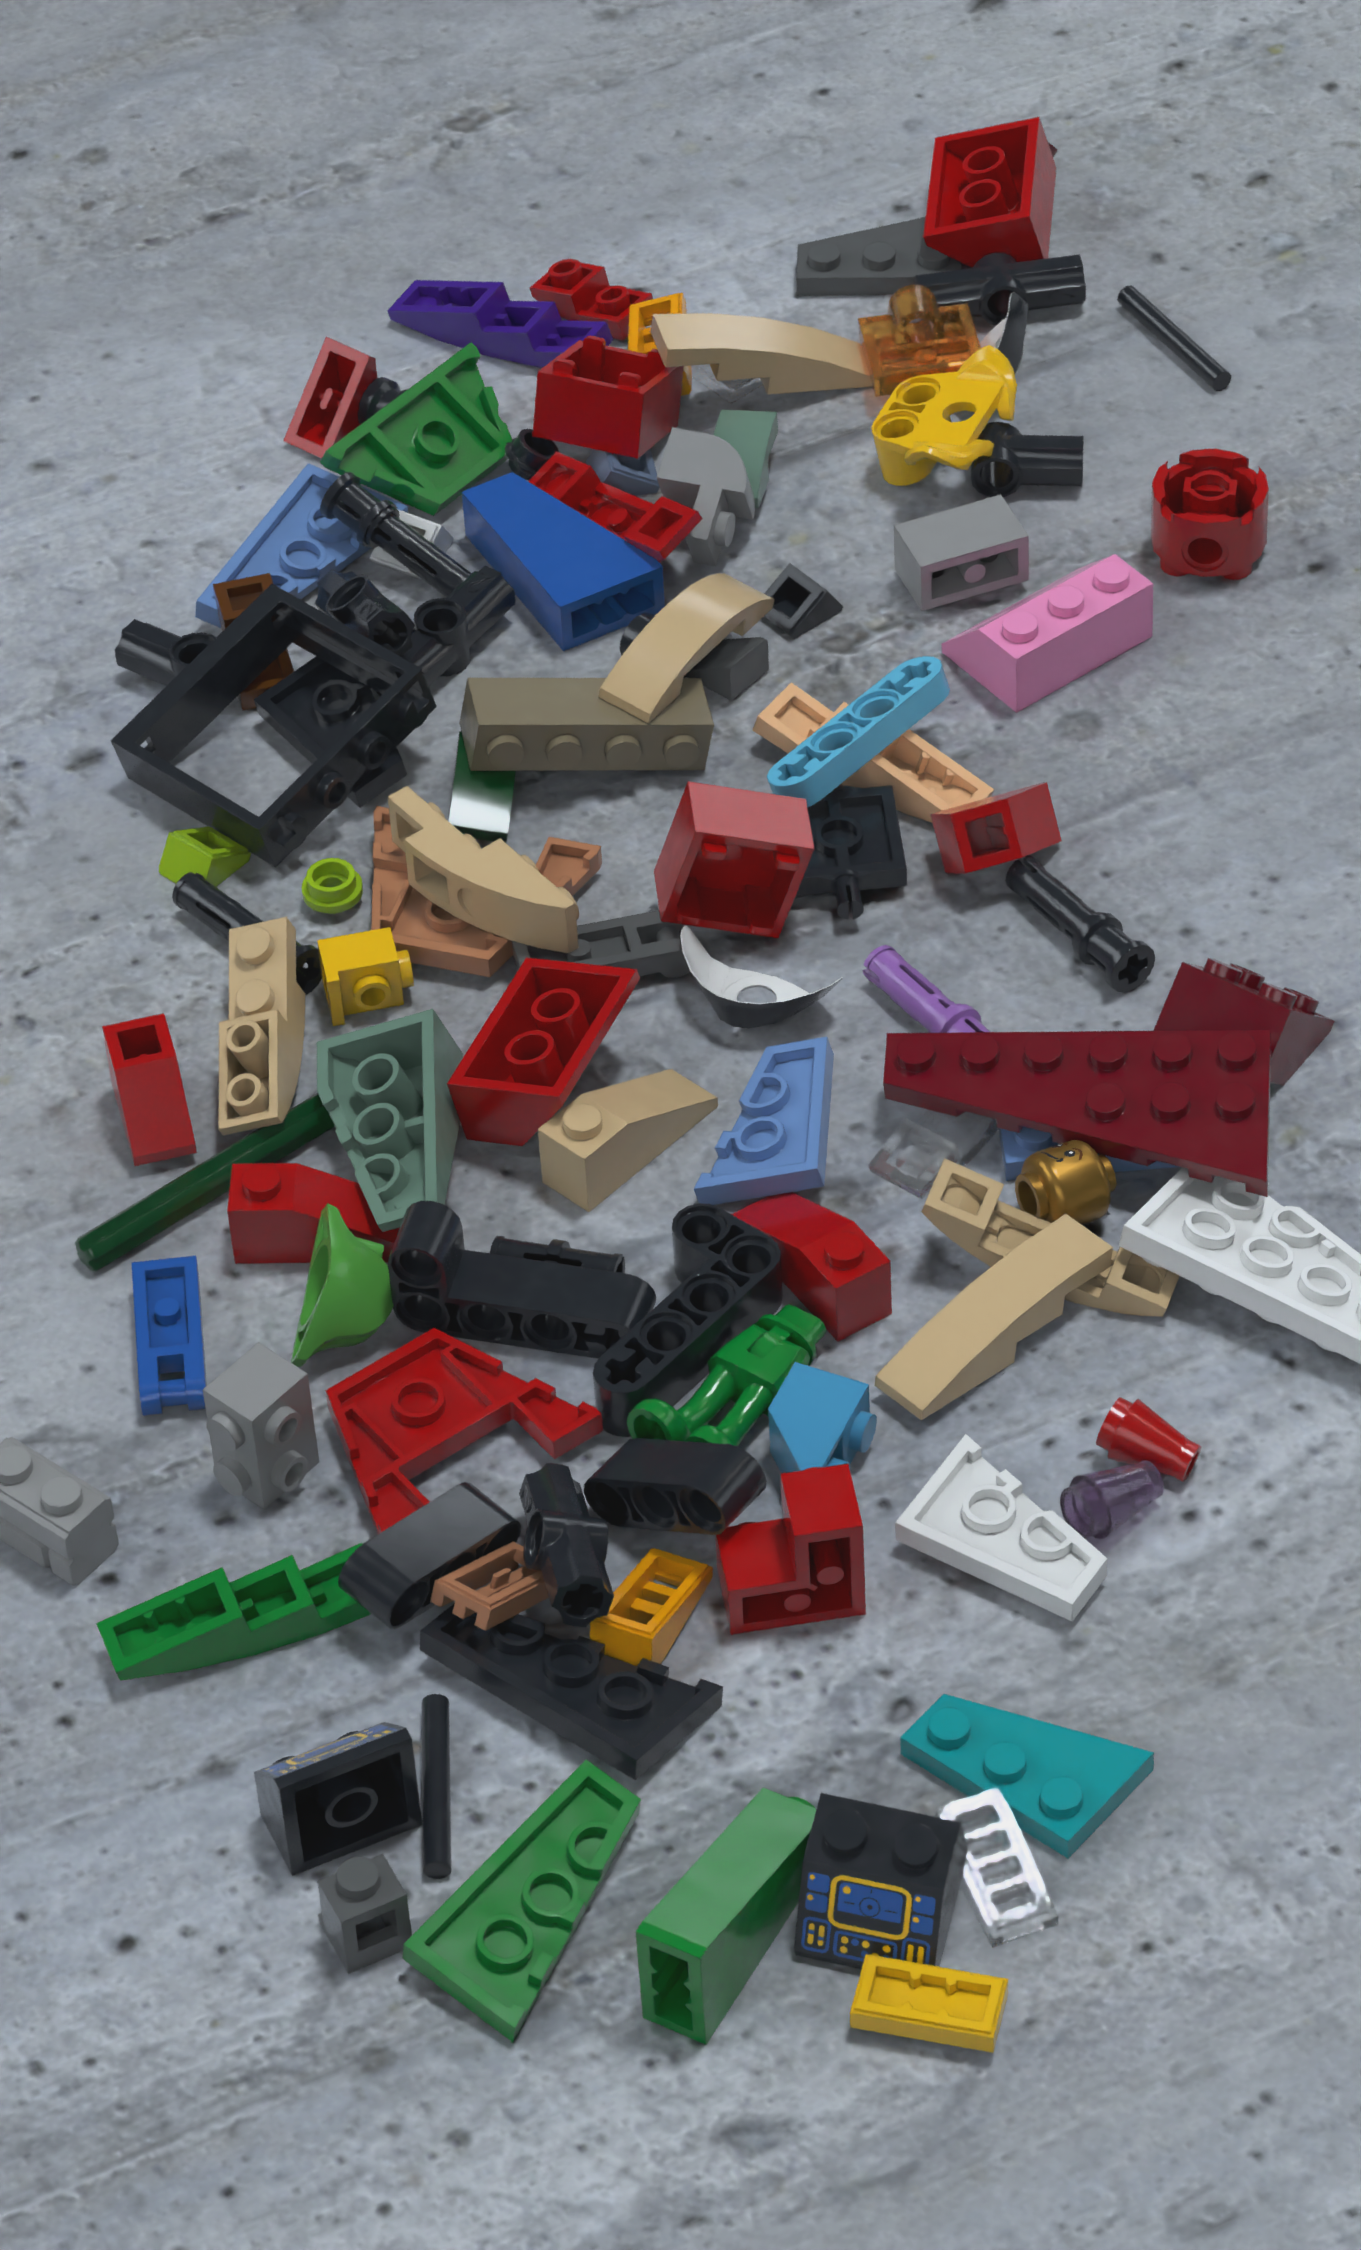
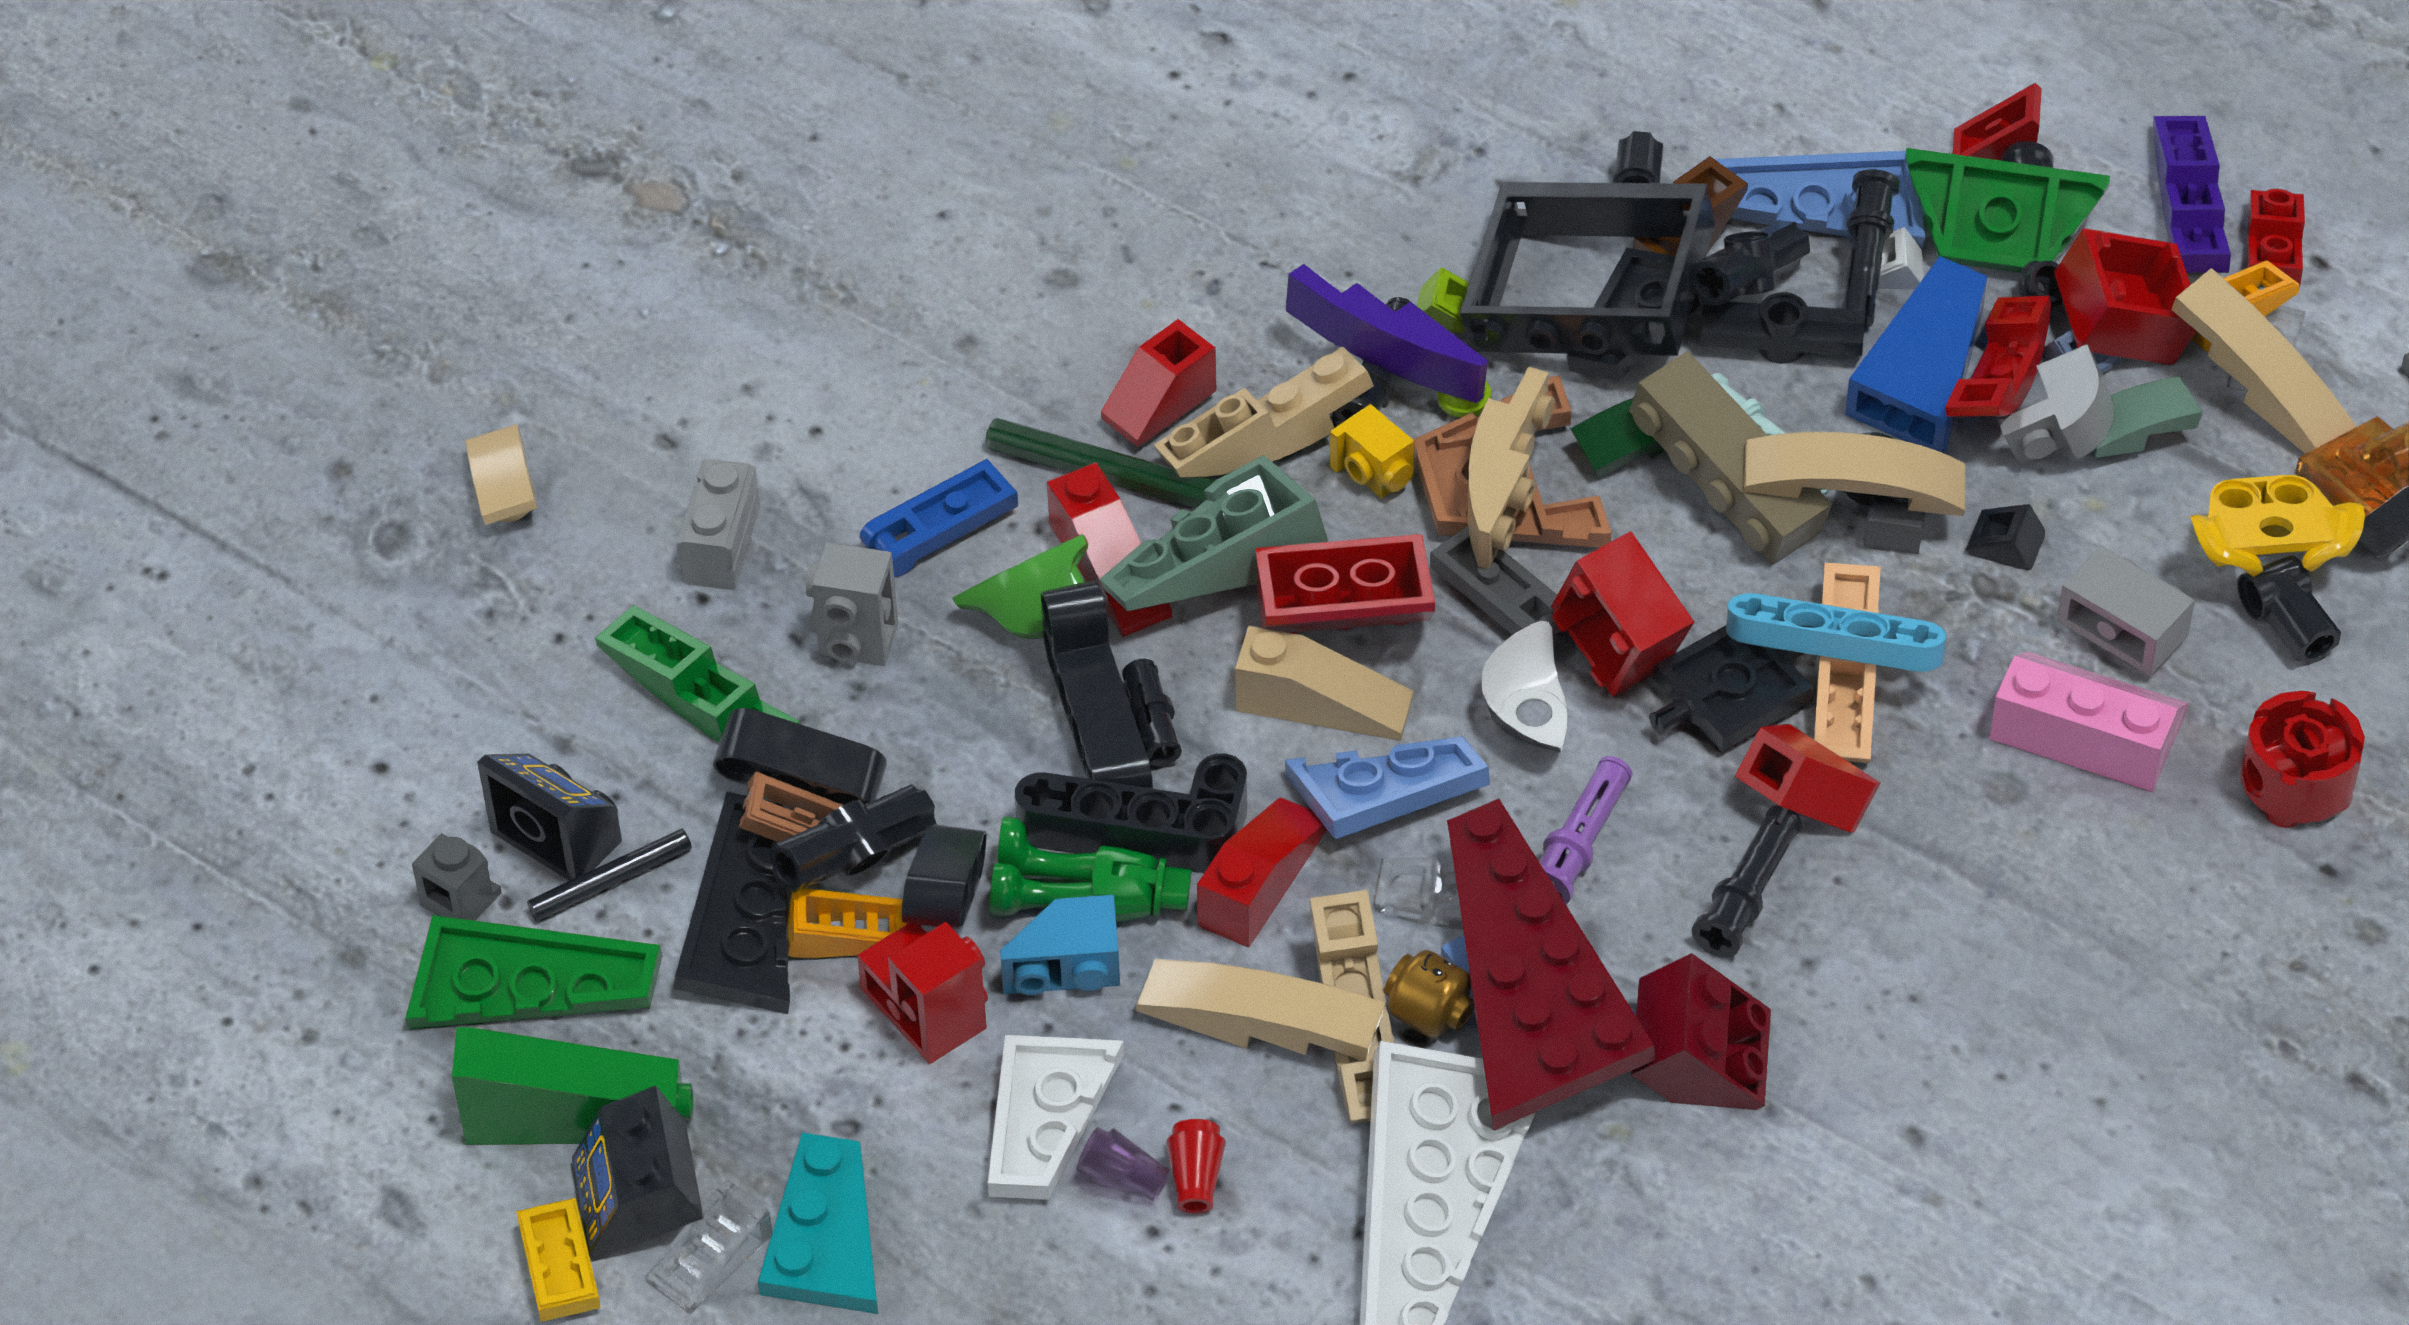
camera: 60 degrees right, 5 degrees up
red wing [326,1328,603,1534] -> none
none -> dark purple slope [1285,264,1488,403]

